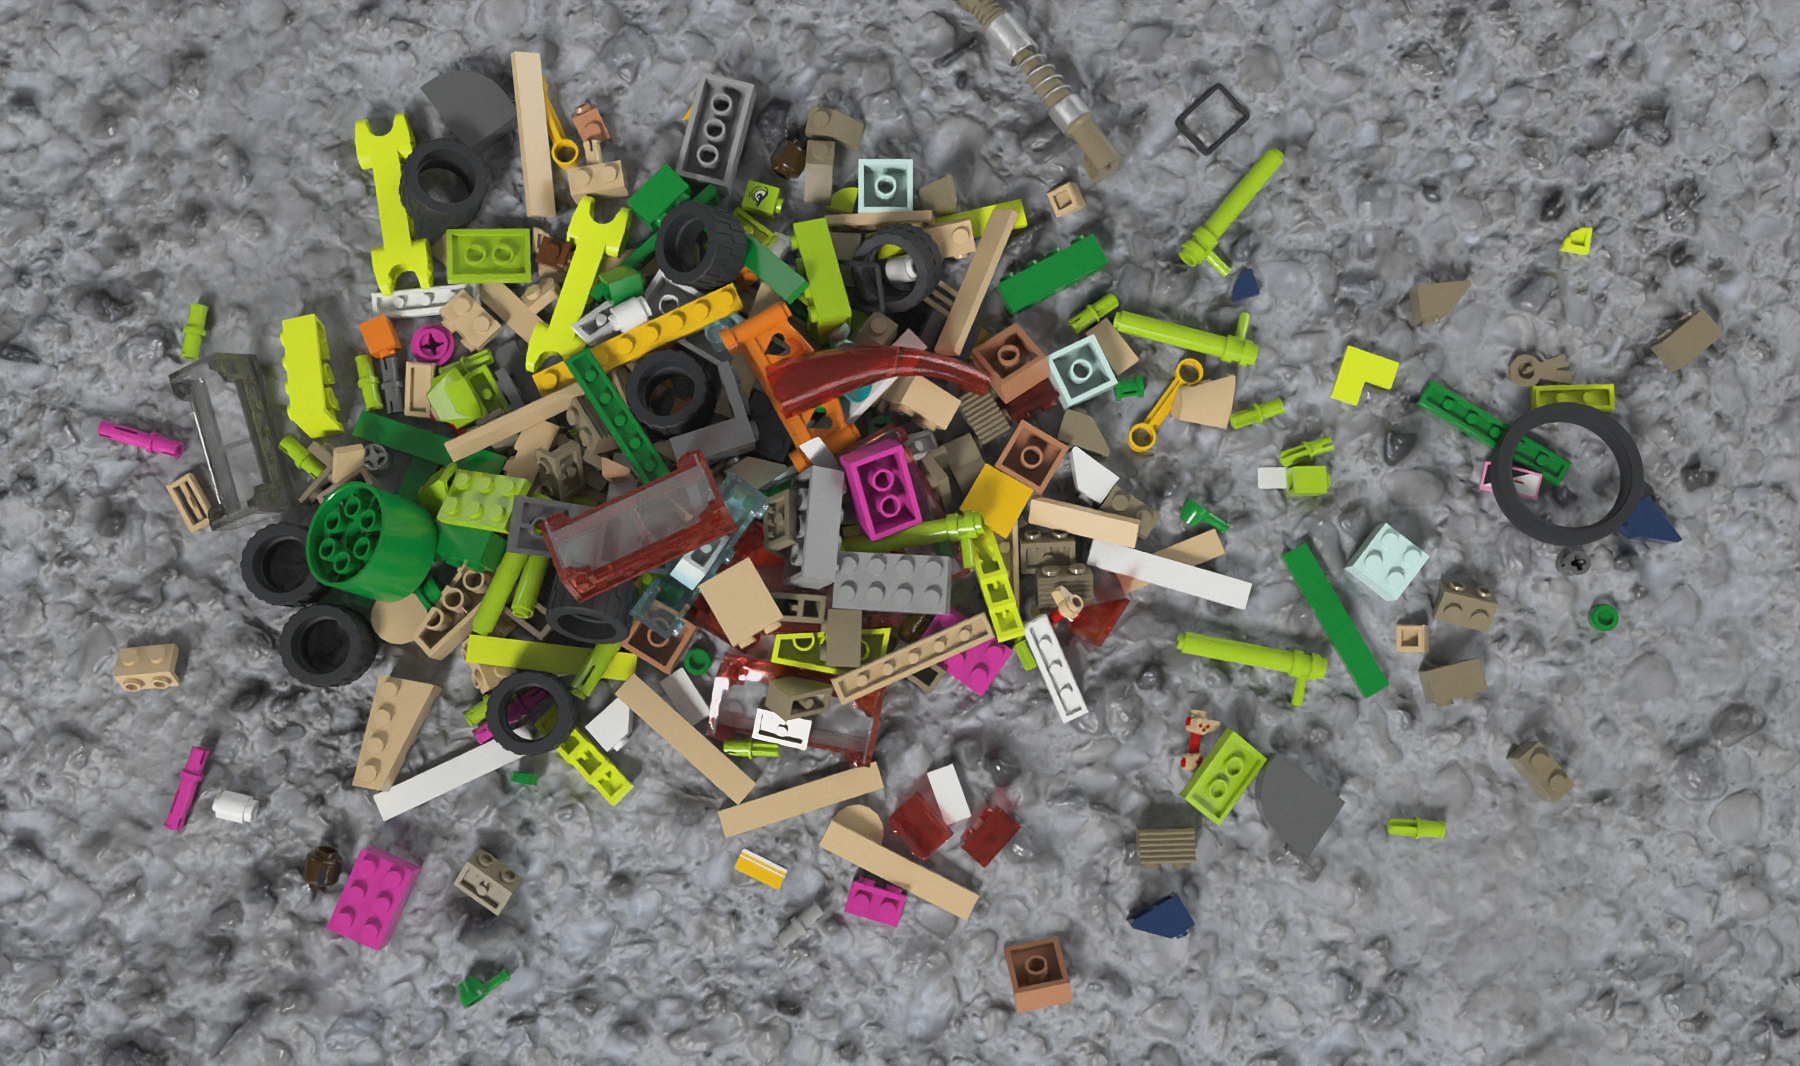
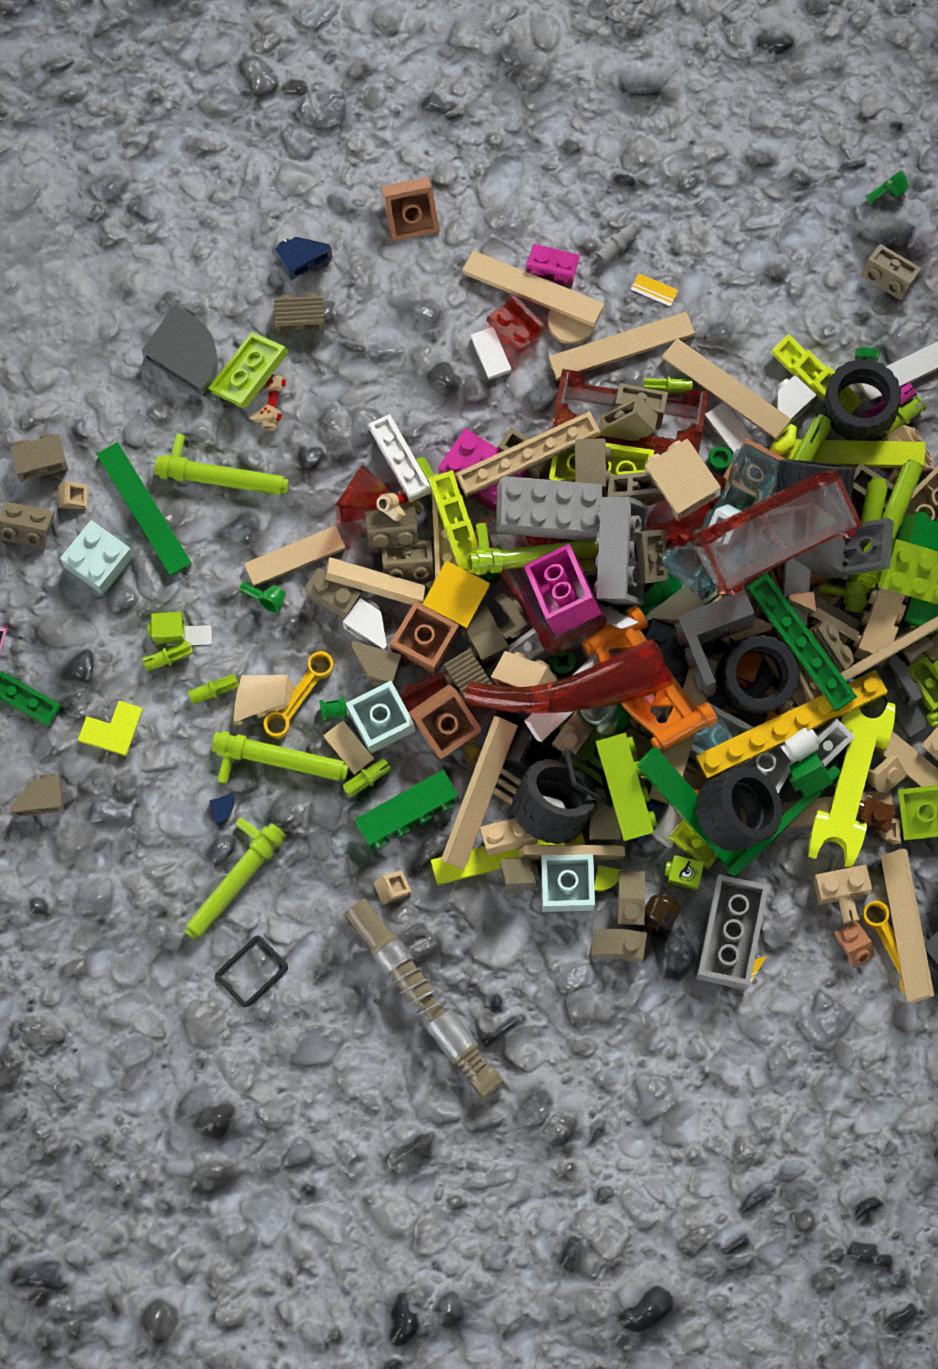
camera: 175 degrees left, 10 degrees down
dark tan bracket [535,440,586,502] -> none
green brick [627,164,694,235] -> none
clear red bracket [959,804,1021,868] -> none
white tile [1086,539,1252,610] -> none
lime axle [1387,817,1445,839] -> none
none -> neon yellow arm [769,424,797,456]

